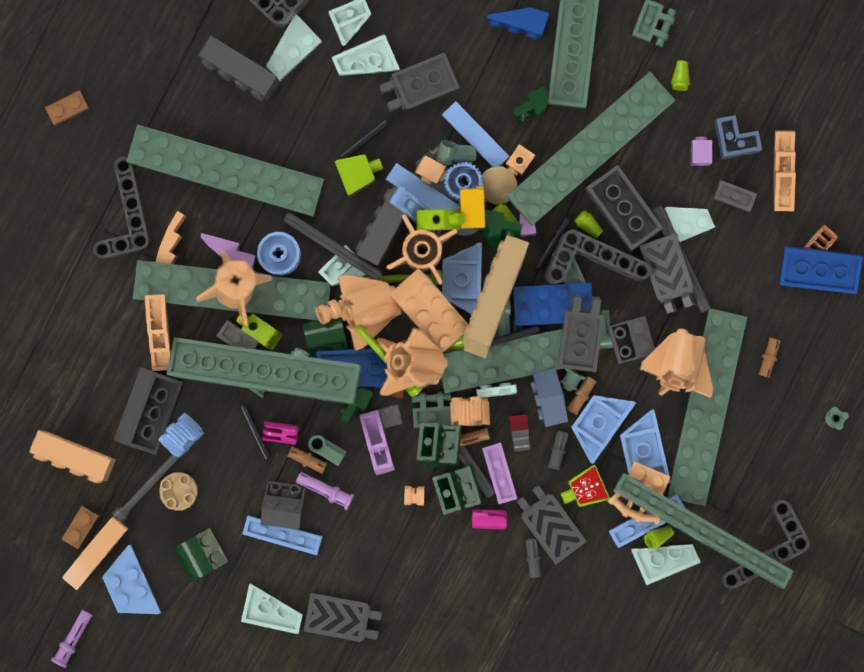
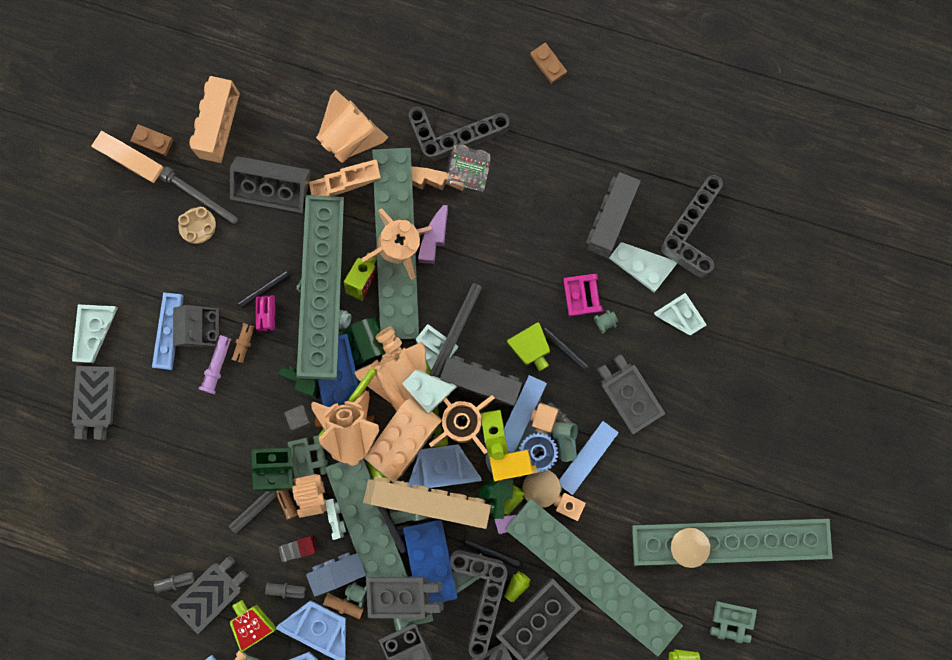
camera: 80 degrees right, 5 degrees down
lavender pin [51,610,93,668] -> none
light blue wing [102,545,162,614] -> none
sand green plate [126,124,324,217] -> none
light blue brick [158,413,204,457] -> none
dark green brick [173,528,229,582] -> none
flat silver plate [216,320,259,349] -> none
light blue wheel [257,232,301,276] -> none
sand green piece [309,435,347,466] -> none
light aqua wing [332,34,400,76] -> none
lavender slope [359,410,395,475] -> none
light blue tile [390,186,441,237] -> none
light nougat wheel [404,486,424,506] -> none
dark green brick [432,465,484,515] -> none
dark pink arm [472,509,507,529] -> none
lavender plate [482,443,517,504] -> none
blue slope [486,7,549,39] -> none
dark green brick [512,86,548,122] -> none
none -> light nougat brick [316,90,388,163]
none -> light aqua wing [402,370,457,413]
none -> clear slope [447,144,490,192]
none -> dark pink plate [563,274,603,317]
none -> sand green brick [594,310,618,334]
none -> tan dish [671,528,710,568]

